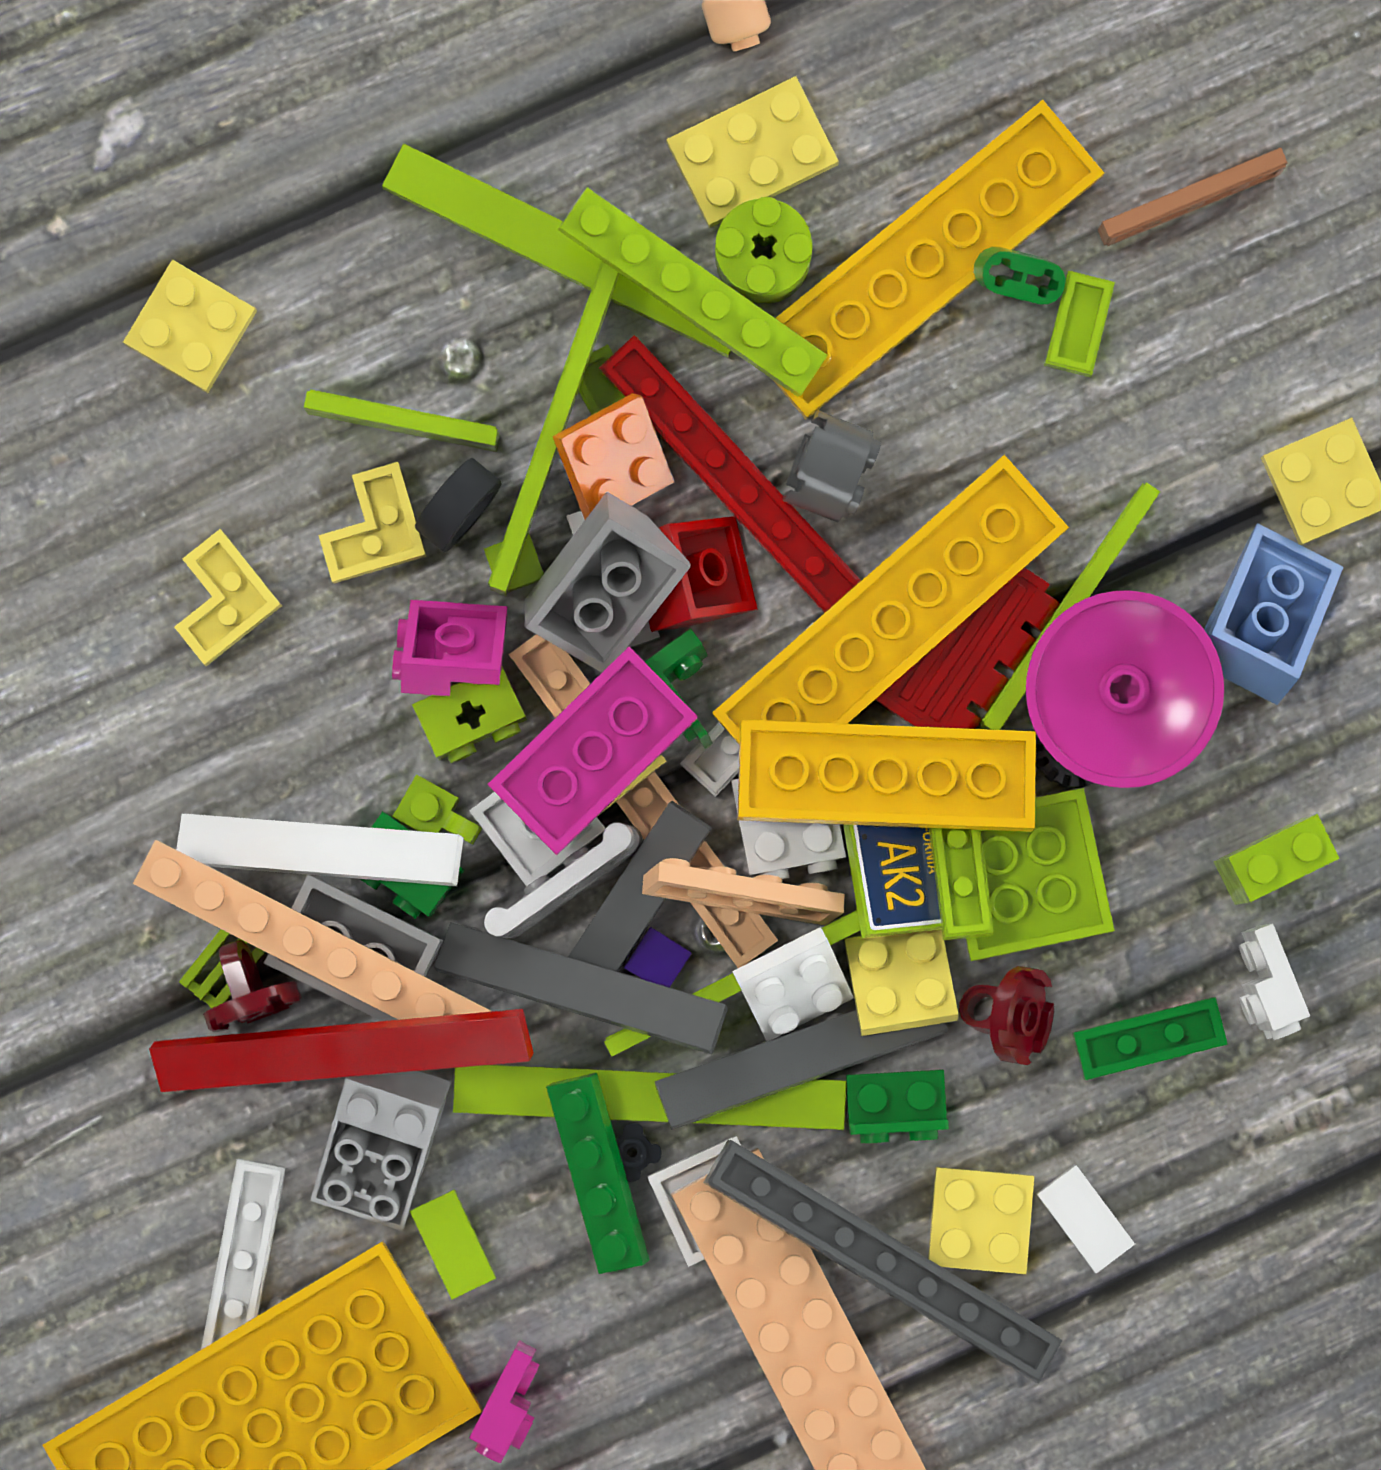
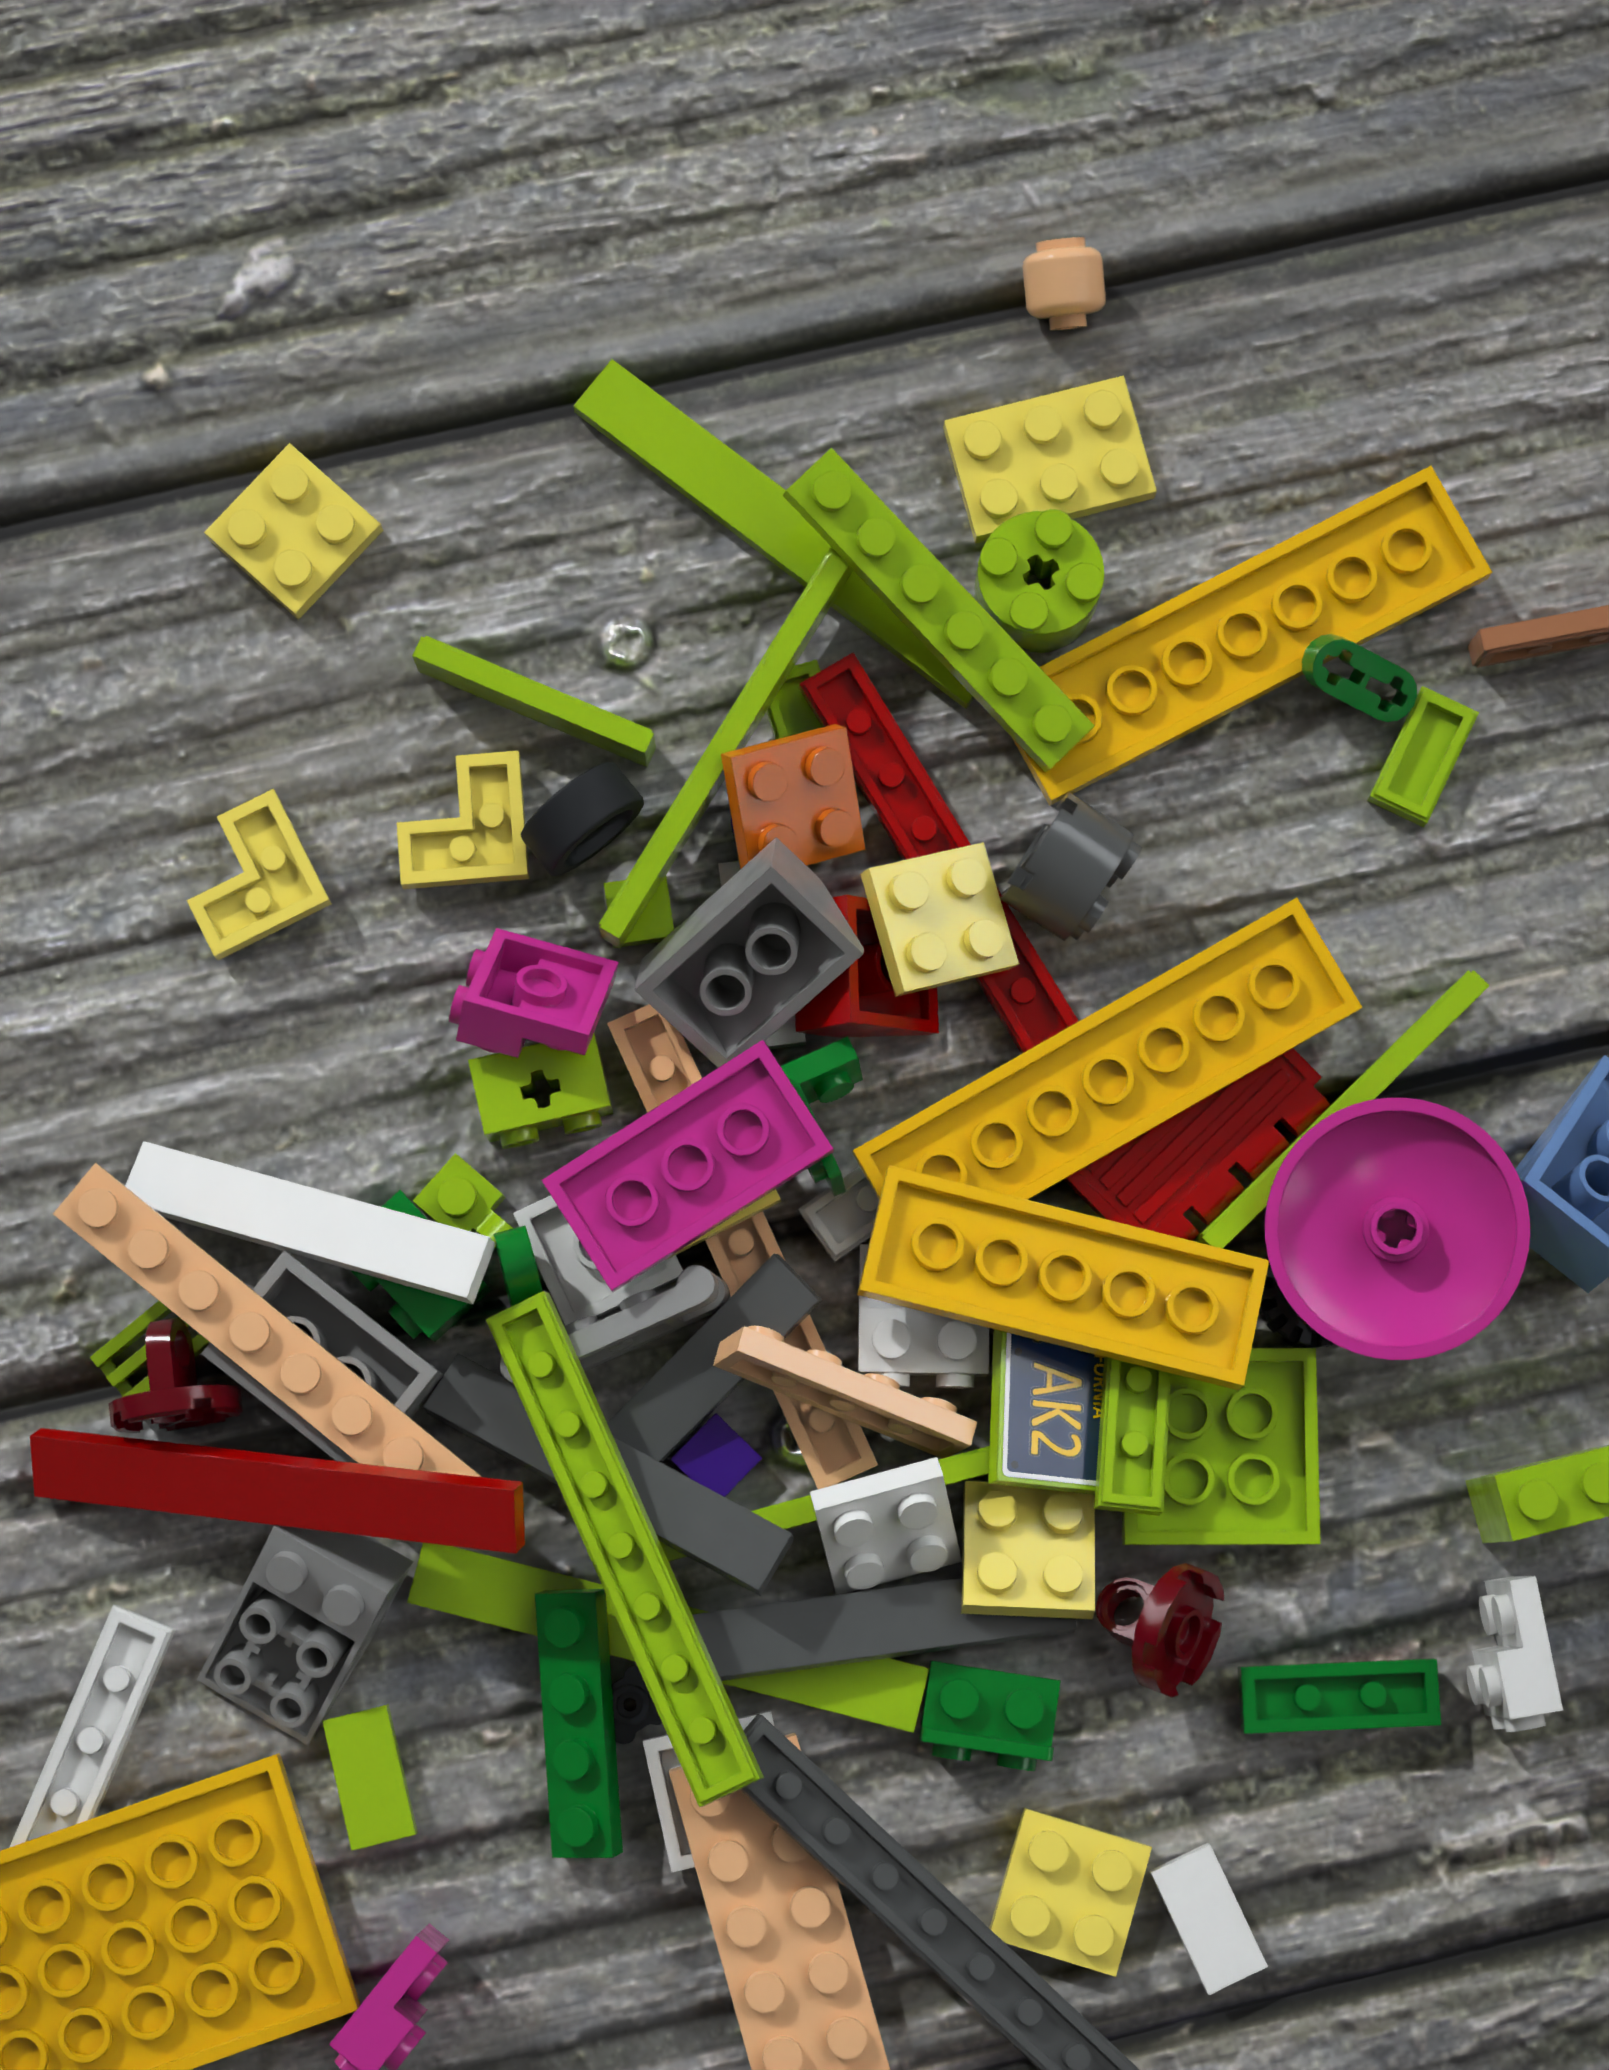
camera: 10 degrees right, 5 degrees down
none -> lime tile [486,1291,764,1807]
none -> green beam [493,1225,542,1307]
none -> light yellow plate [860,842,1019,997]

